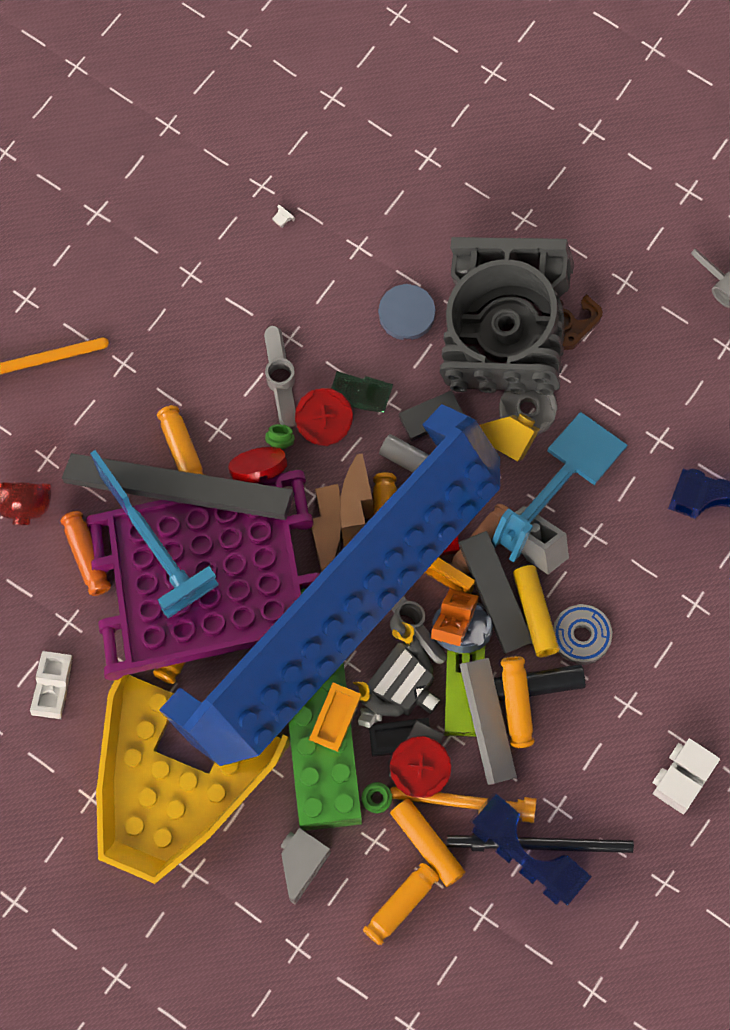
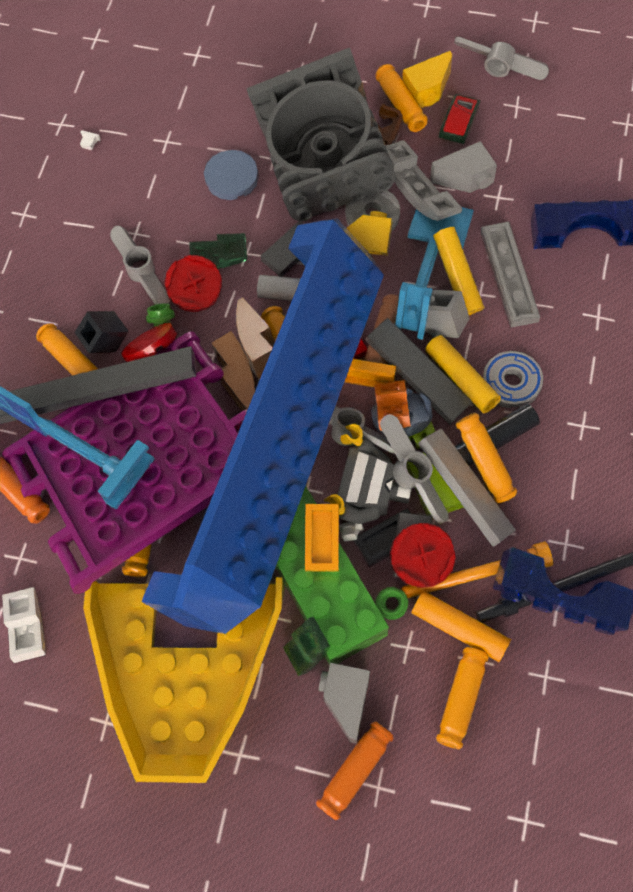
camera: 20 degrees left, 5 degrees down
none -> black brick [74,311,129,354]
none -> clear green slope [283,617,330,676]
none -> orange axle [316,722,394,821]
none -> light orange axle [375,64,428,132]
none -> light grey piece [380,415,448,524]
none -> light grey slope [386,140,462,221]
none -> yellow slope [402,51,453,108]
none -> light grey slope [430,141,497,193]
none -> yellow piece [433,227,485,315]
none -> slope [438,94,481,144]
none -> light grey tile [481,221,540,328]

